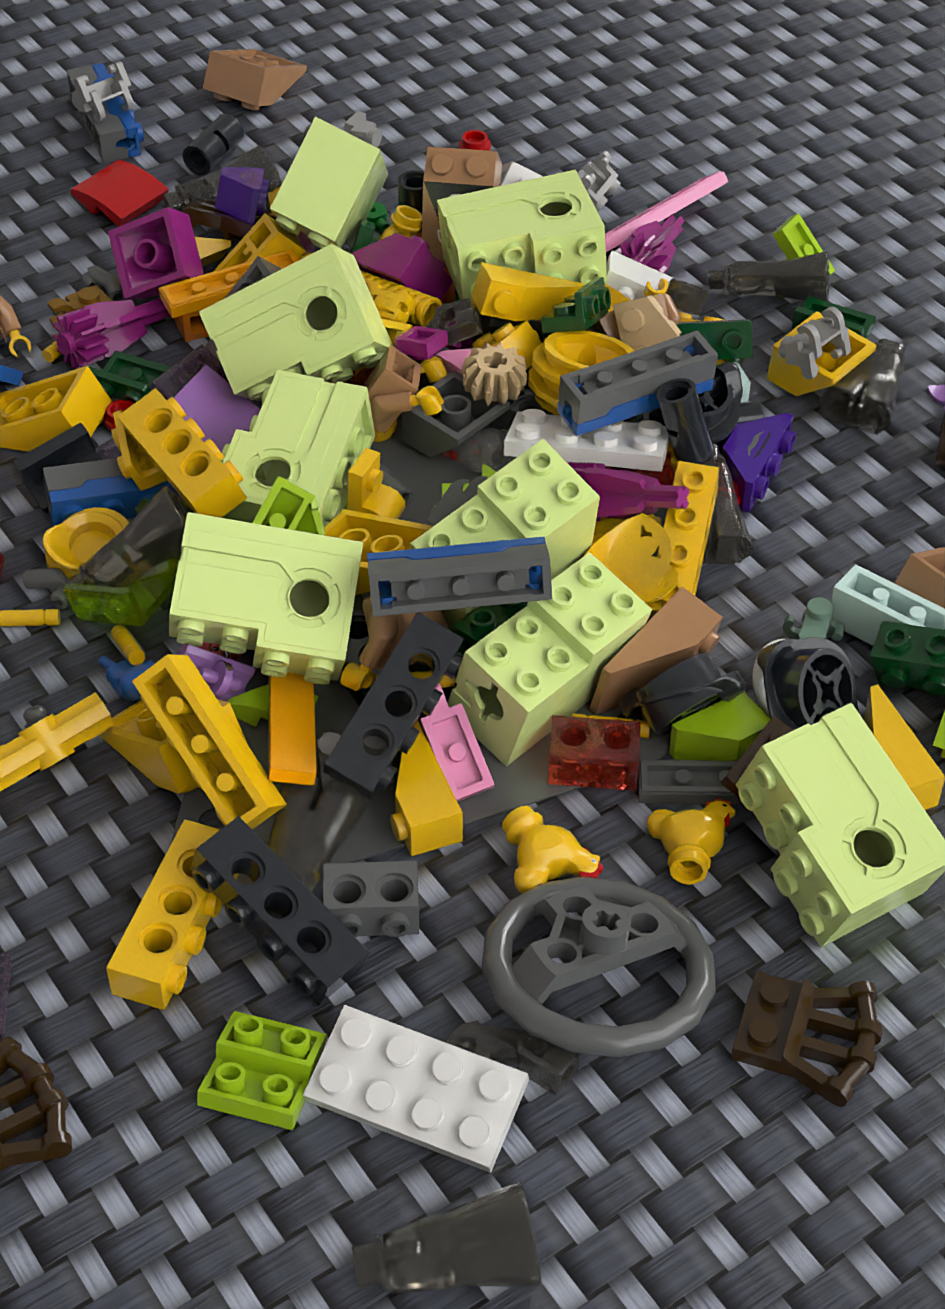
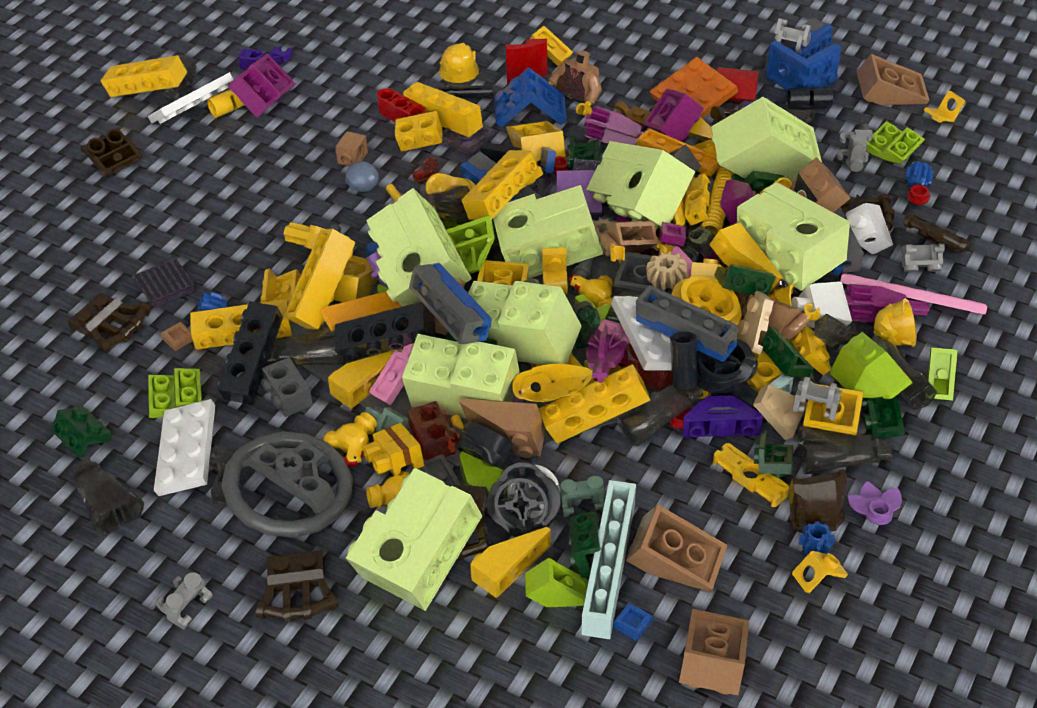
camera: 65 degrees right, 0 degrees up
none -> dark green bracket [52,406,112,458]
none -> light grey piece [155,573,213,630]
none -> medium nougat tile [160,322,193,351]
none -> blue gear [197,291,227,312]
none -> yellow bracket [261,268,301,304]
none -> yellow hips [362,423,424,476]
none -> sand green plate [365,406,409,432]
none -> blue tile [540,147,556,173]
none -> yellow animal [569,274,616,314]
none -> orange plate [649,57,738,119]
none -> yellow piece [713,443,789,507]
none -> tan wing [753,385,807,440]
none -> dark green bracket [754,430,793,477]
none -> blue bracket [766,40,841,91]
none -> lime wedge [829,332,912,399]
none -> lime slope [866,121,925,164]
none -> yellow helmet [873,298,917,347]
none -> dark brown plate [903,213,972,253]
none -> blue gear [905,162,934,187]
none -> yellow bracket [924,91,965,123]

